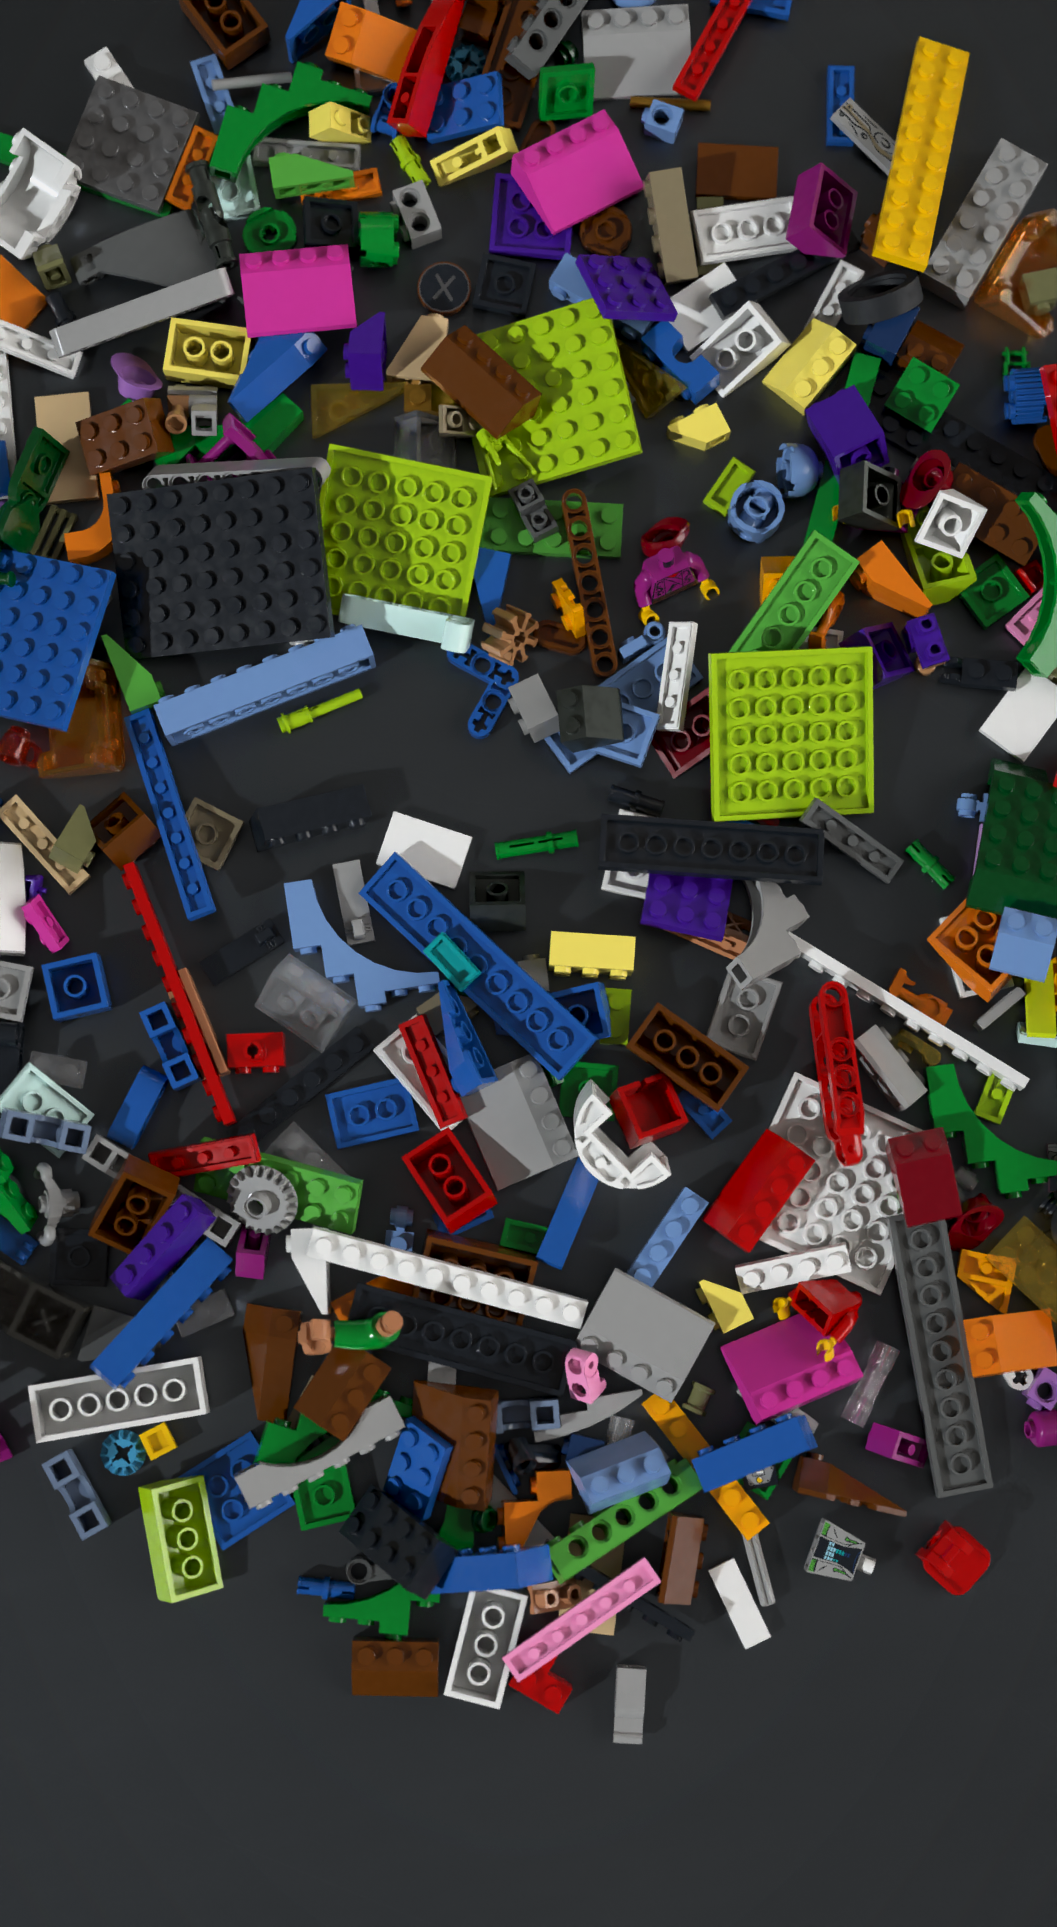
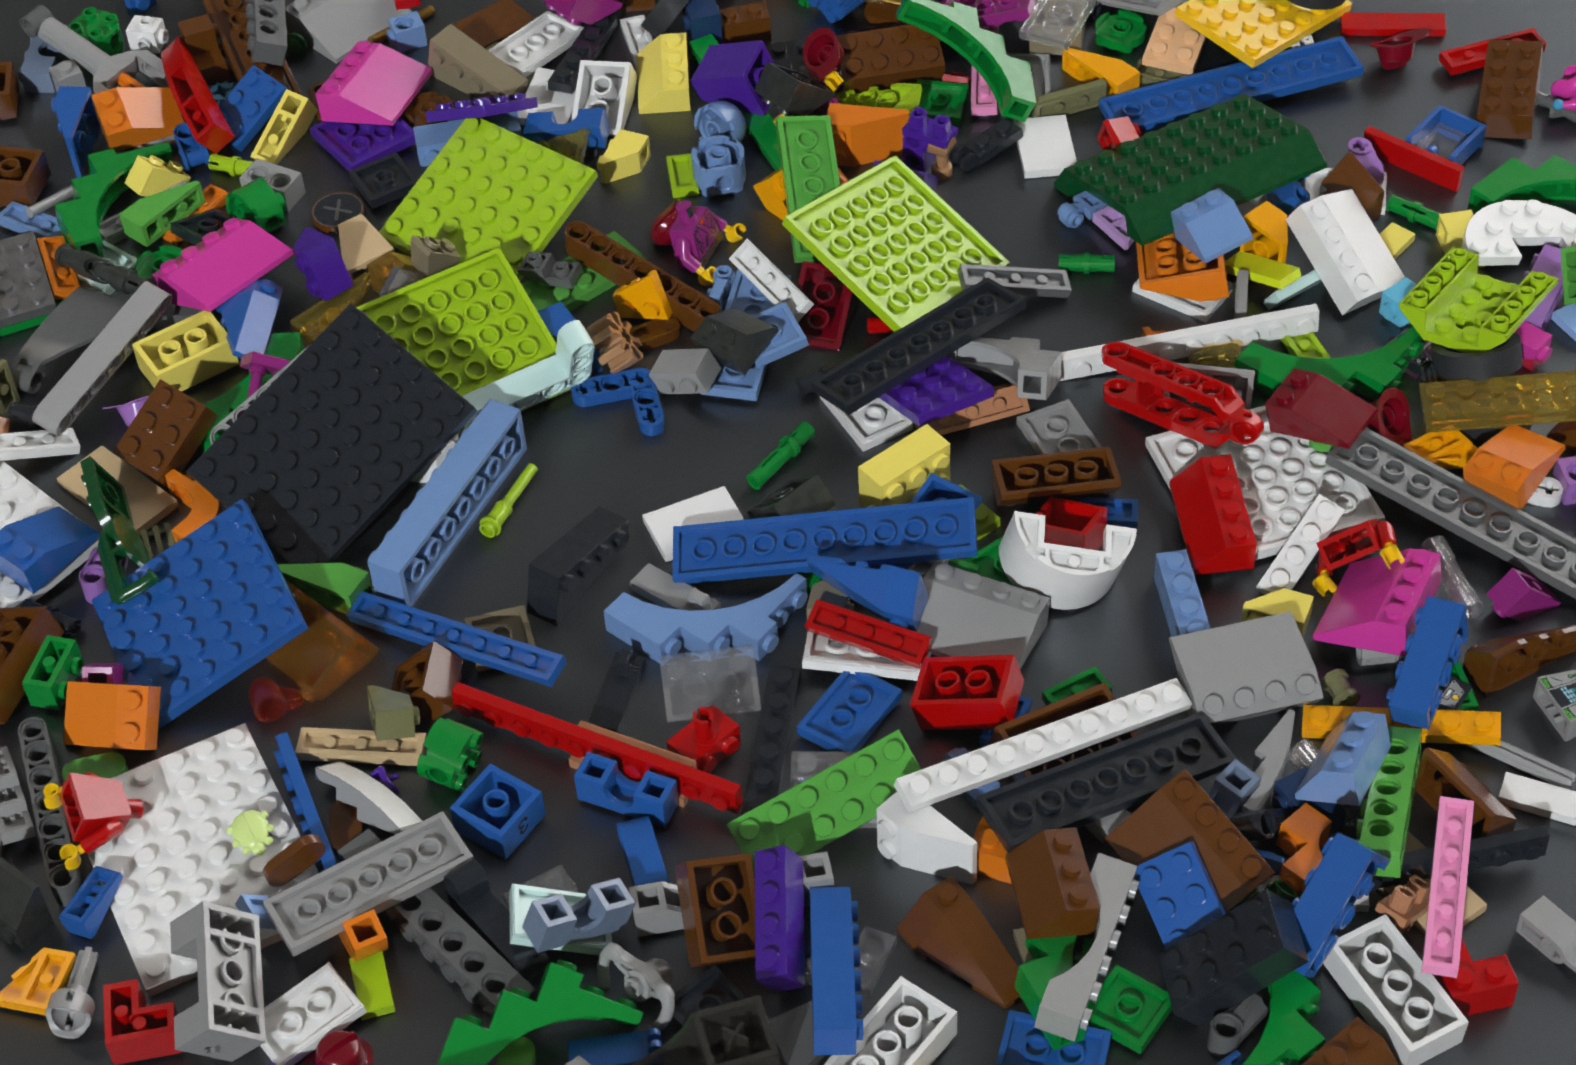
camera: 35 degrees left, 35 degrees down
dark pink plate [21,894,70,954] -> none
red tile [148,1133,262,1177] -> none
light grey hips [165,384,218,436] -> none
light grey gear [226,1165,298,1236] -> none
magenta slope [235,1224,271,1280] -> none
piece [298,1311,403,1355] -> none
reddish brown slope [421,325,542,440] -> none
teal tile [423,932,482,992] -> none
lime plant [476,428,537,491] -> none
blue tile [535,1157,599,1270] -> none
green plate [538,63,595,121] -> none
bright pink leg [565,1348,607,1404] -> none
green plate [884,357,961,433] -> none
white slope [914,489,988,558] -> none
none -> green brick [417,717,484,792]

